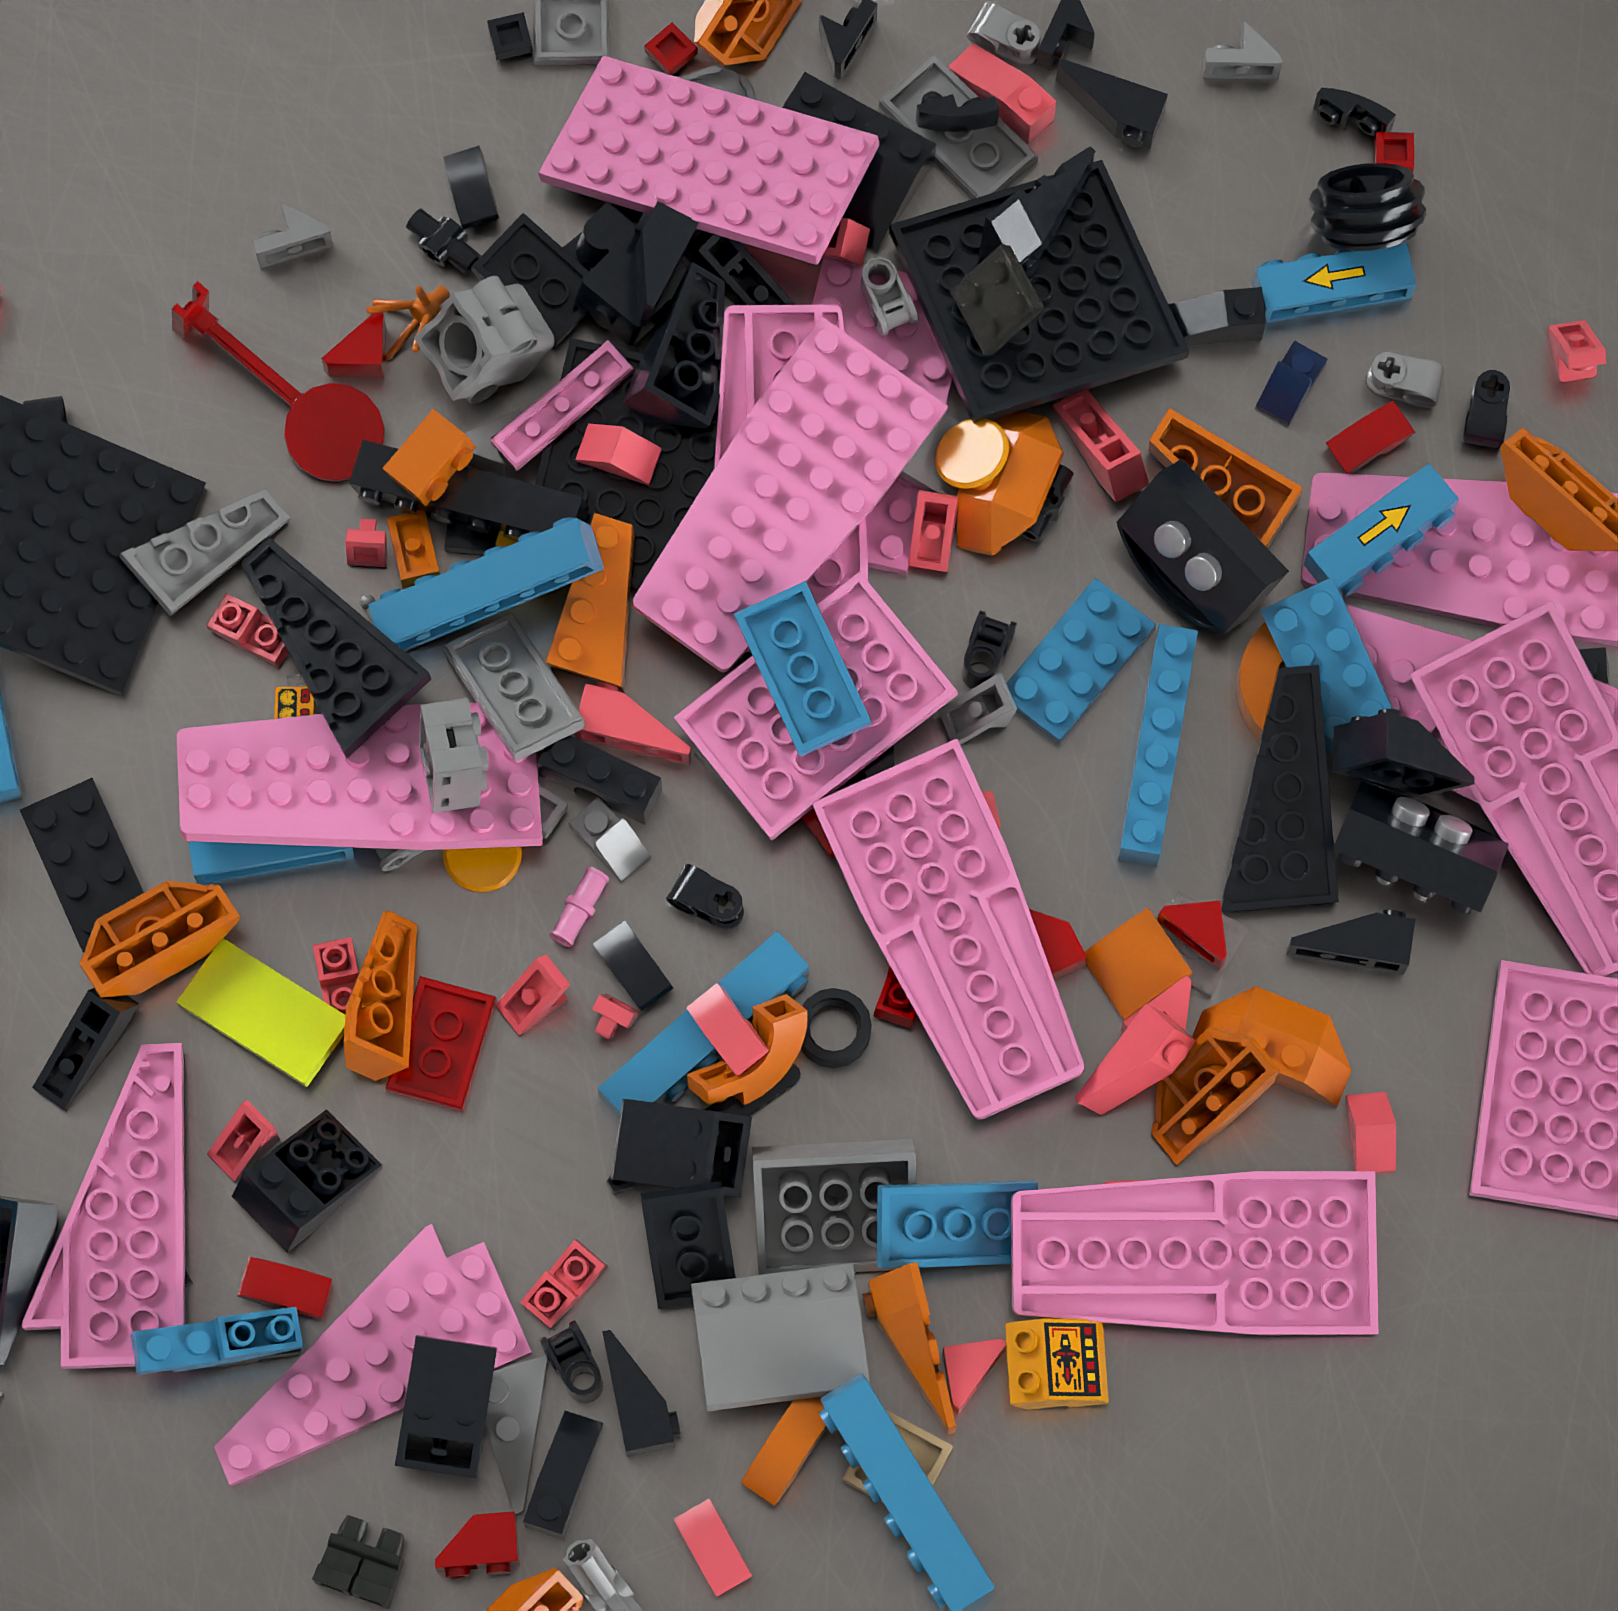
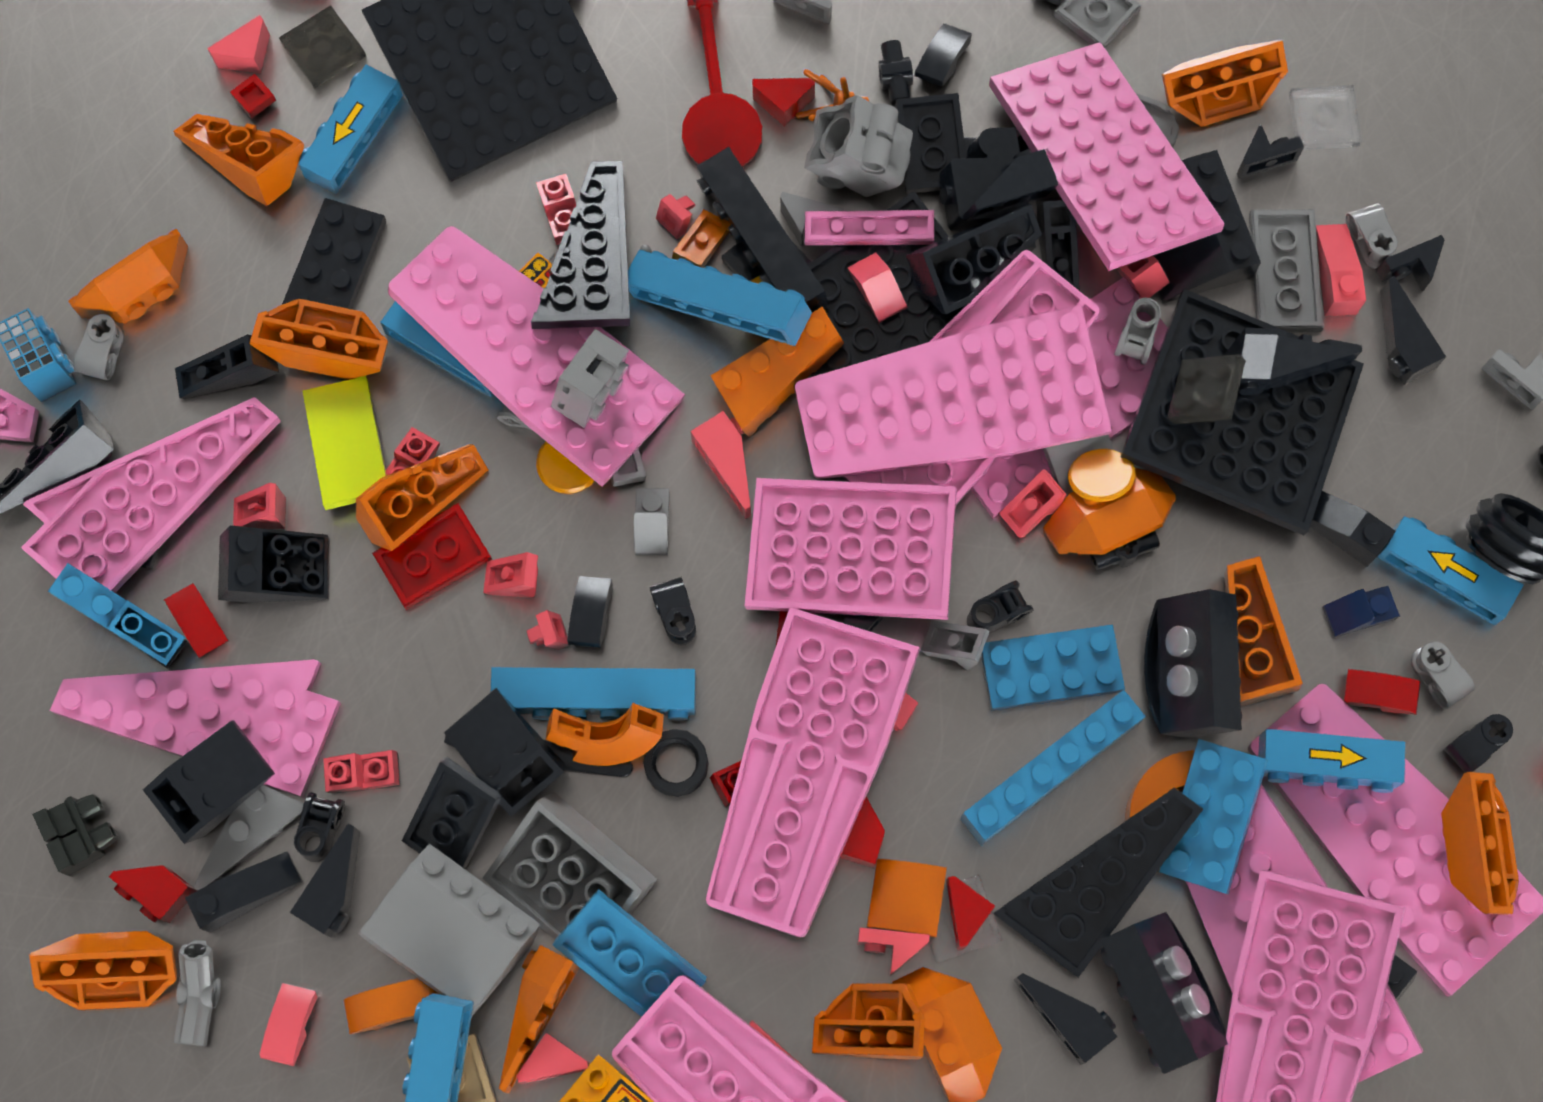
camera: 45 degrees right, 0 degrees up
light grey wing [119,489,290,616] -> none
orange brick [382,409,476,507] -> none
light grey tile [443,612,585,762] -> none
black arch [537,735,662,825] -> none
bright pink pin [549,867,609,947] -> none
red plate [644,22,698,75] -> none
coral slope [686,983,769,1076] -> none
dark azure plate [734,581,872,757] -> none
black slope [916,94,999,132] -> none
coral slope [1053,390,1149,502] -> none
coral slope [1074,1003,1196,1115] -> none
black slope [1332,709,1475,798] -> none

